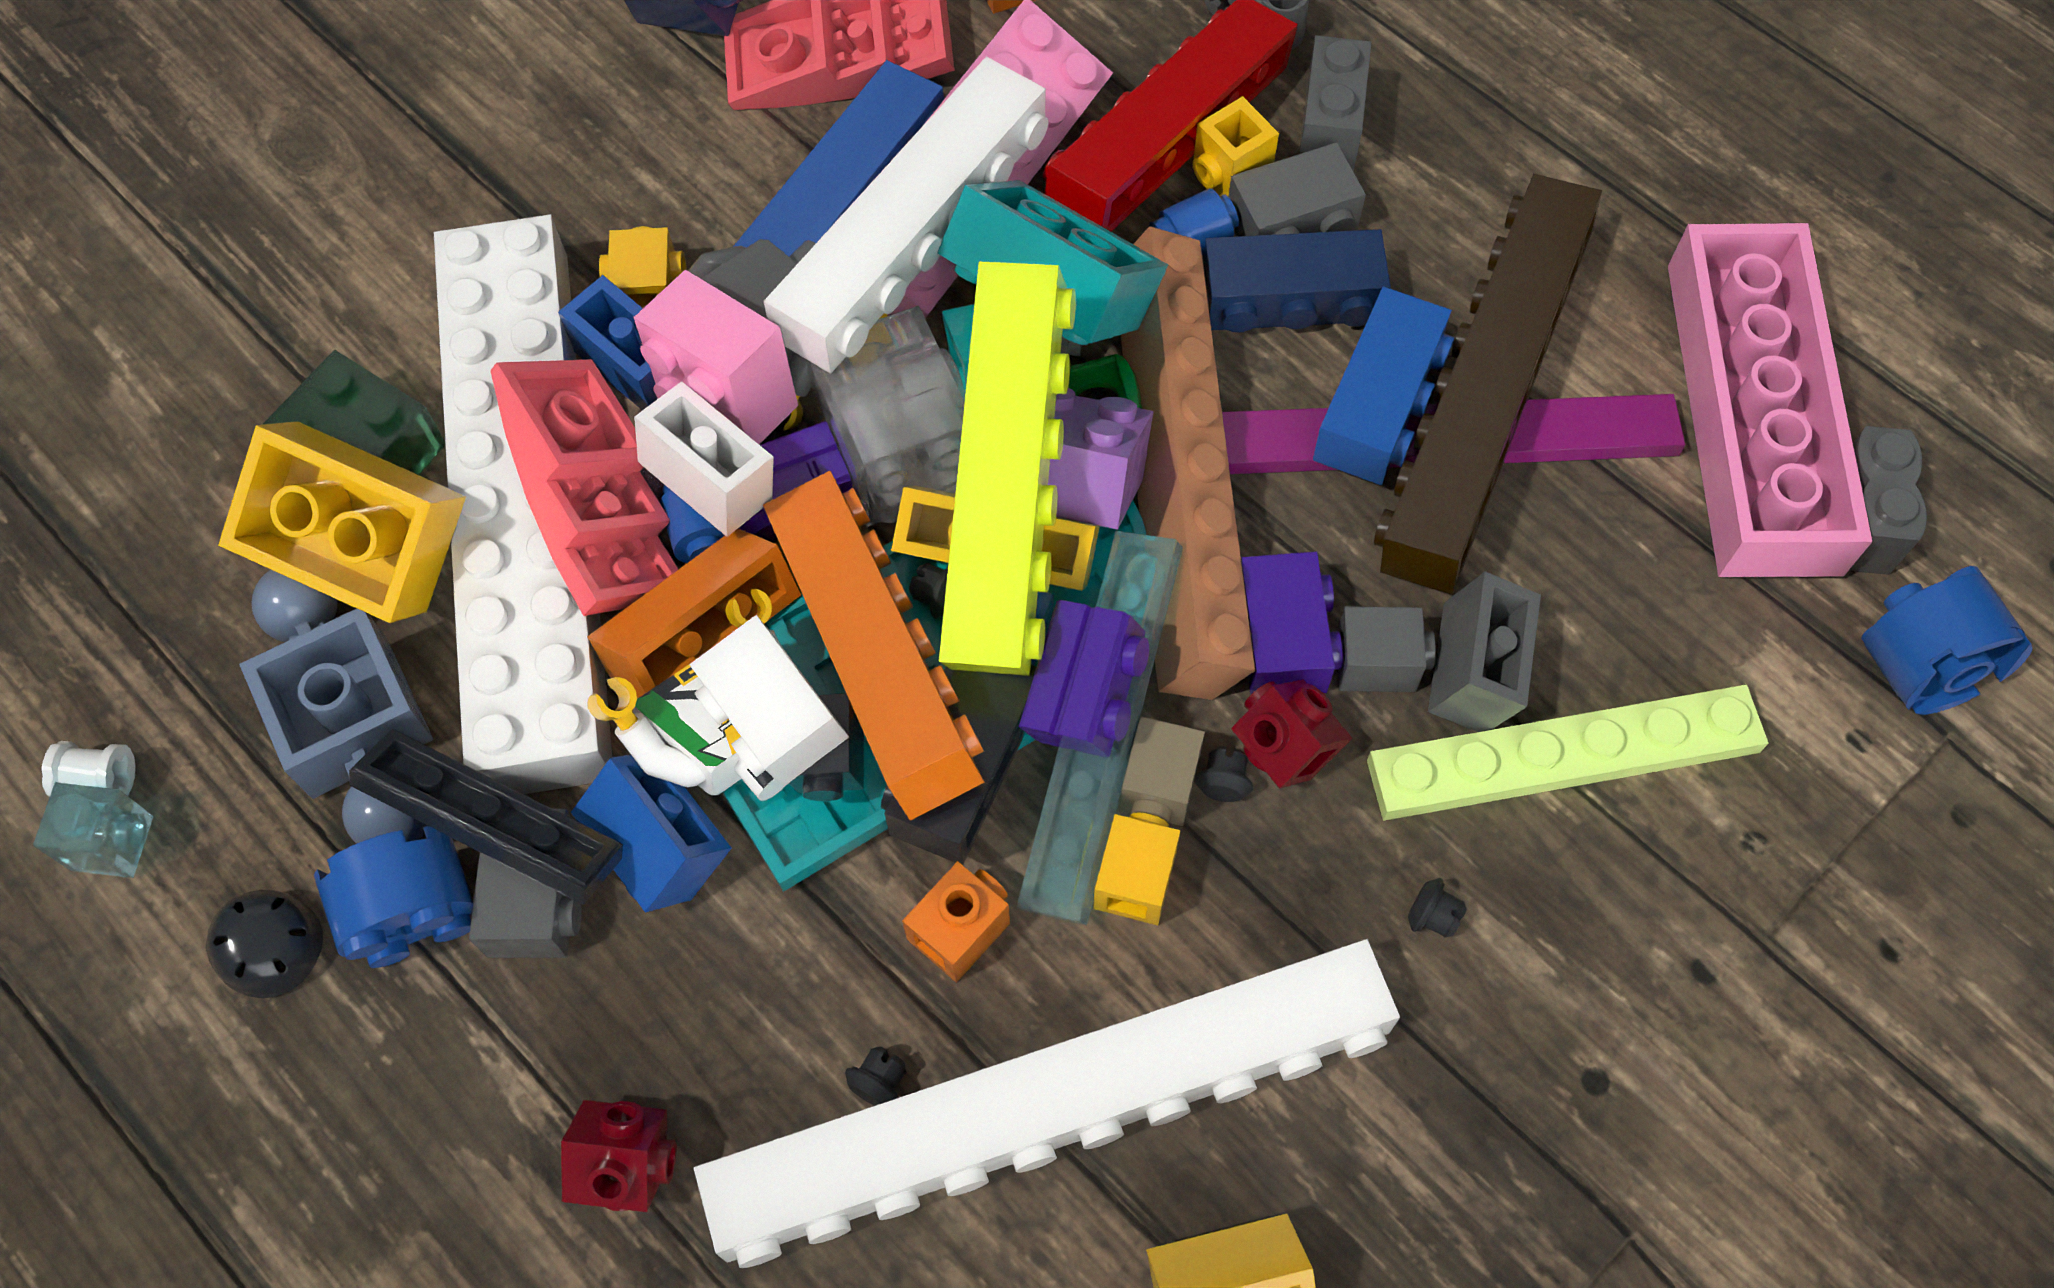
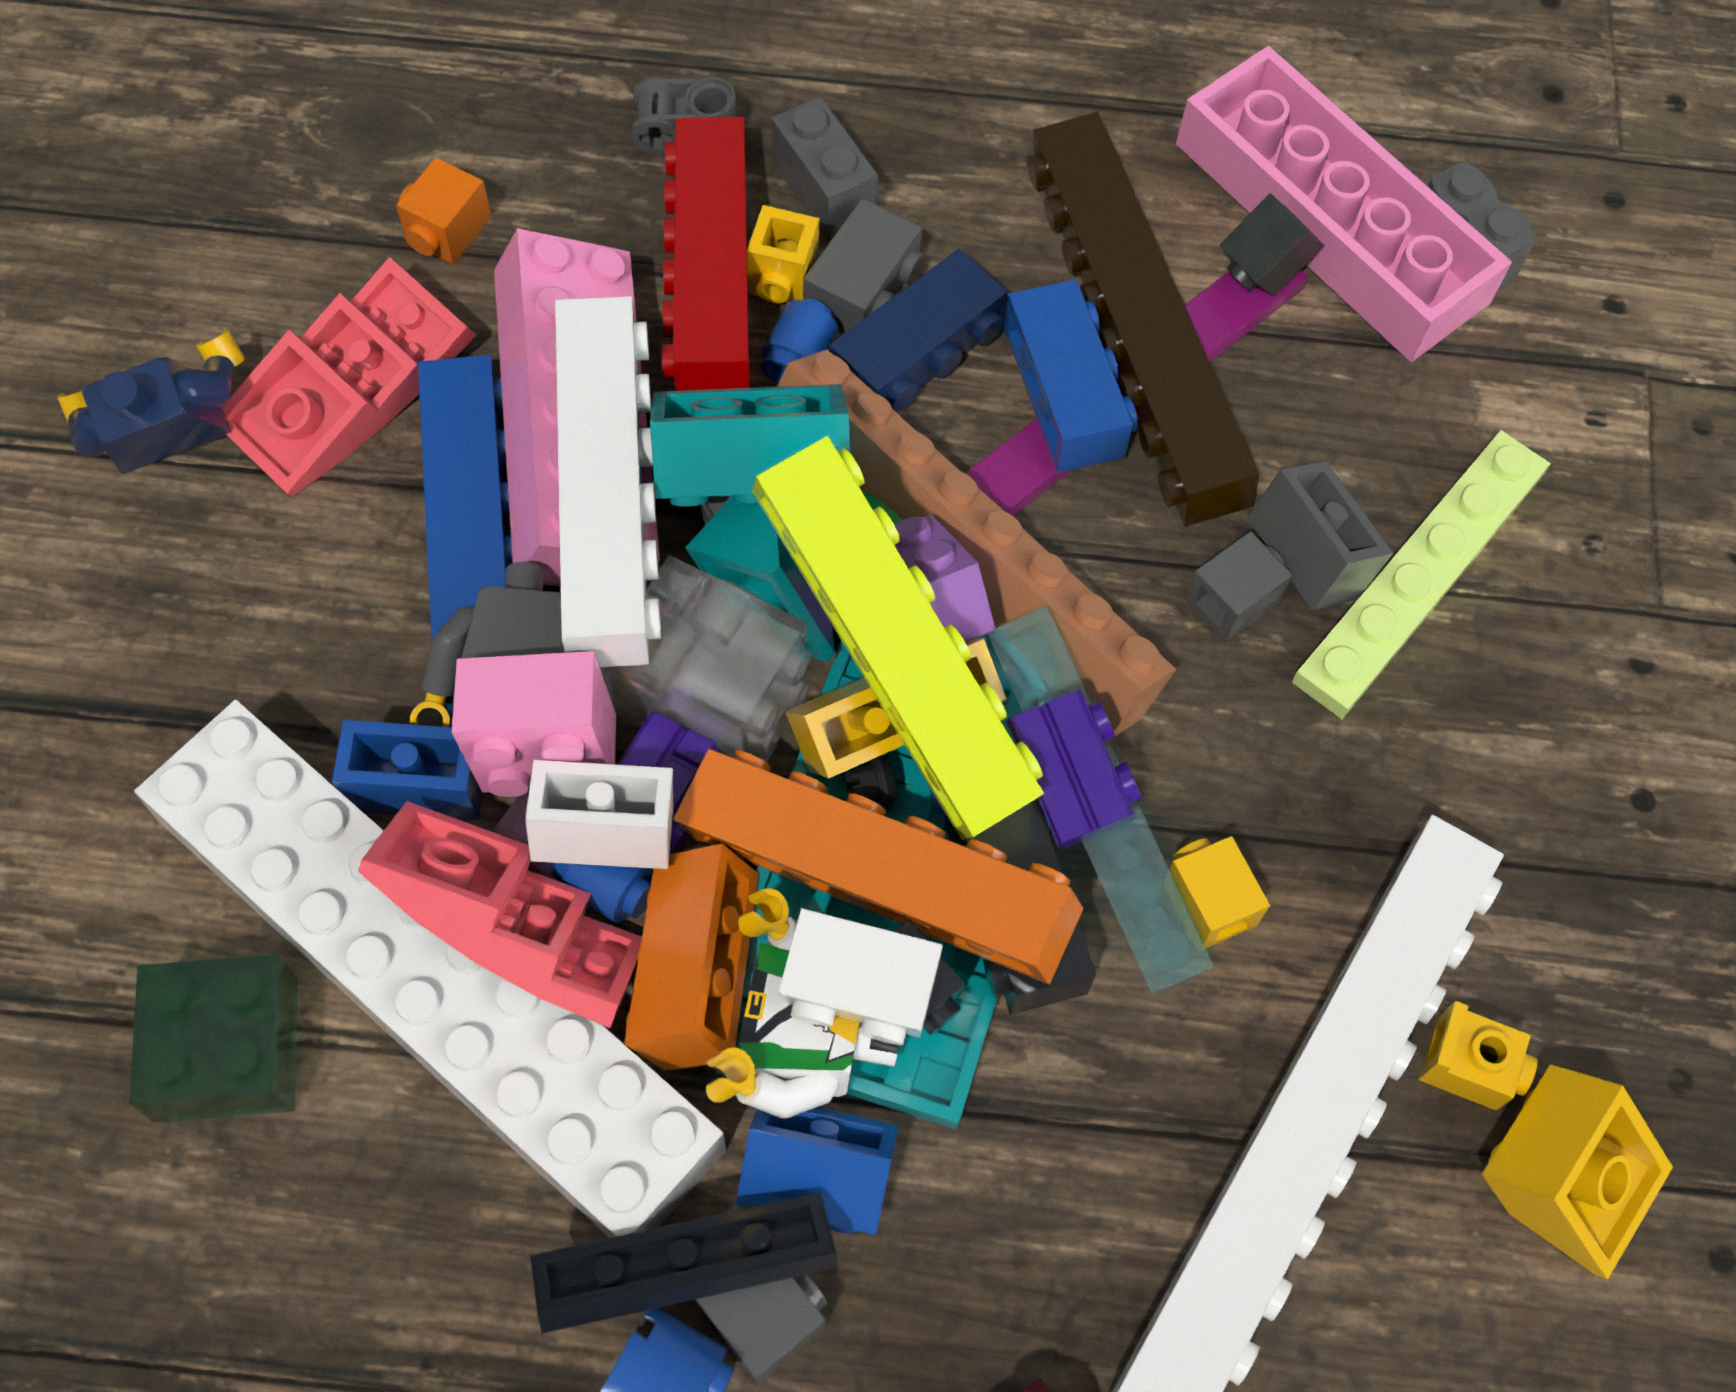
camera: 45 degrees left, 0 degrees up
yellow brick [218,422,466,623] -> none
sand blue brick [239,570,434,844] -> none
yellow brick [599,226,687,308] -> none
black piece [845,1046,906,1106] -> none
orange brick [902,861,1010,983] -> none
dark tan brick [1120,716,1205,826] -> none
black piece [1195,746,1254,802] -> none
dark red brick [1231,679,1353,789] -> none
dark purple brick [1241,552,1343,695] -> none
black piece [1408,878,1467,938] -> none
blue brick [1861,566,2033,715] -> none
none -> pearl dark grey brick [1219,193,1325,296]
none -> yellow brick [1418,1001,1537,1111]

